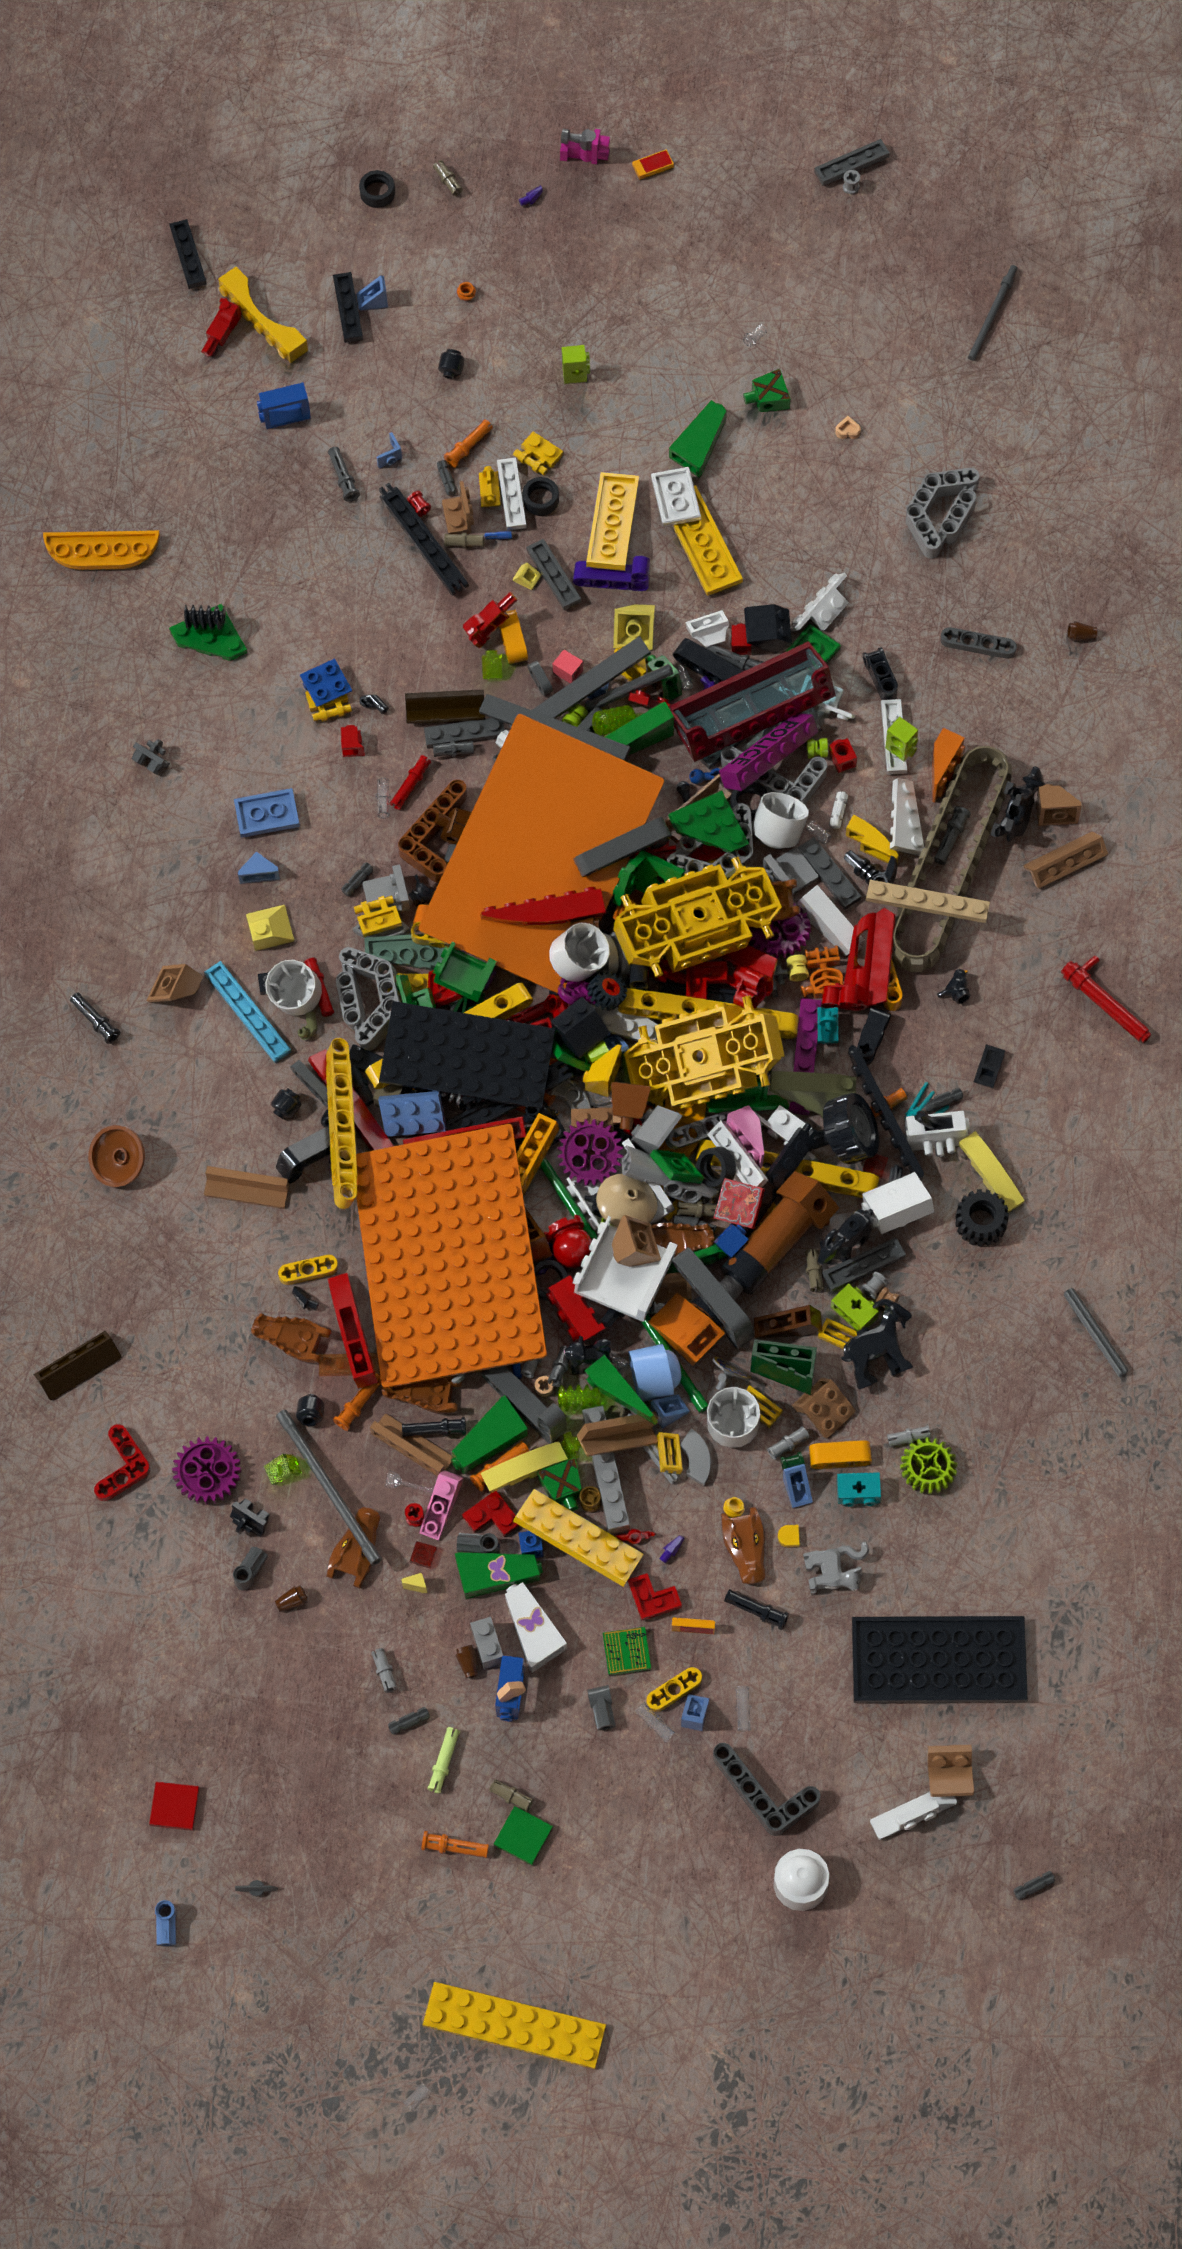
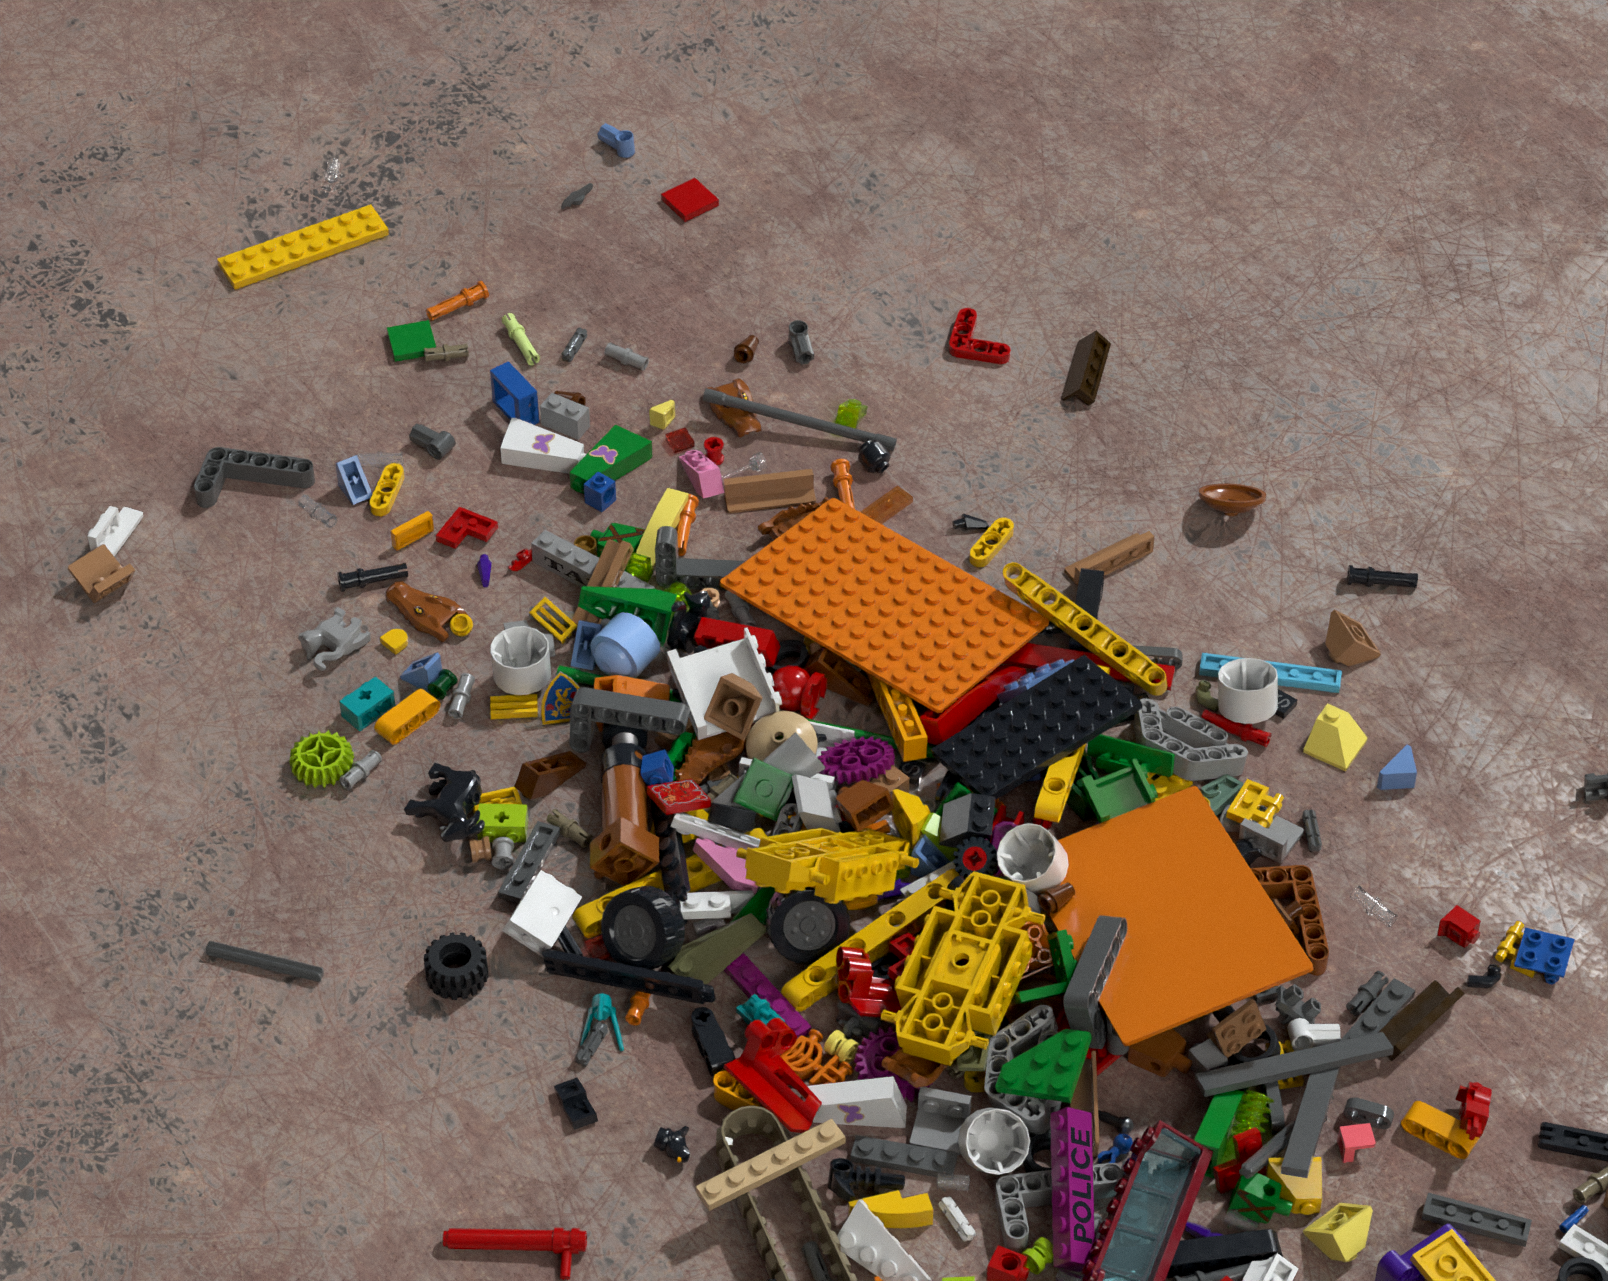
camera: 135 degrees right, 20 degrees down
magenta gear [172,1436,241,1505] -> none
black hips [230,1498,270,1537] -> none
medium blue plate [234,788,300,838] -> none
dark orange animal [251,1313,331,1363] -> none
black head [271,1088,302,1119] -> none
red slope [328,1273,378,1389] -> none
red pin [389,755,431,810] -> none
black pin [402,1417,466,1437] -> none
green slope [451,1395,528,1475] -> none
dark grey piece [457,1533,500,1554] -> none
red plate [462,1491,520,1537] -> none
red slope [480,887,606,925] -> none
clear neon green bracket [482,650,503,679] -> none
light nougat tile [497,1681,526,1702] -> none
light yellow slope [512,563,541,590] -> none
yellow plate [513,1489,644,1587] -> none
black animal [524,1104,559,1123] -> none
lime wheel [562,704,588,727] -> none
green tile [603,1627,651,1676] -> none
dark green wedge [750,1339,817,1395] -> none
white piece [774,1849,829,1911] -> none
medium nougat bracket [792,1378,856,1438] -> none
black animal [817,1209,874,1265] -> none
black plate [852,1616,1028,1703] -> none
white piece [904,1111,970,1157] -> none
light yellow slope [959,1131,1025,1213] -> none

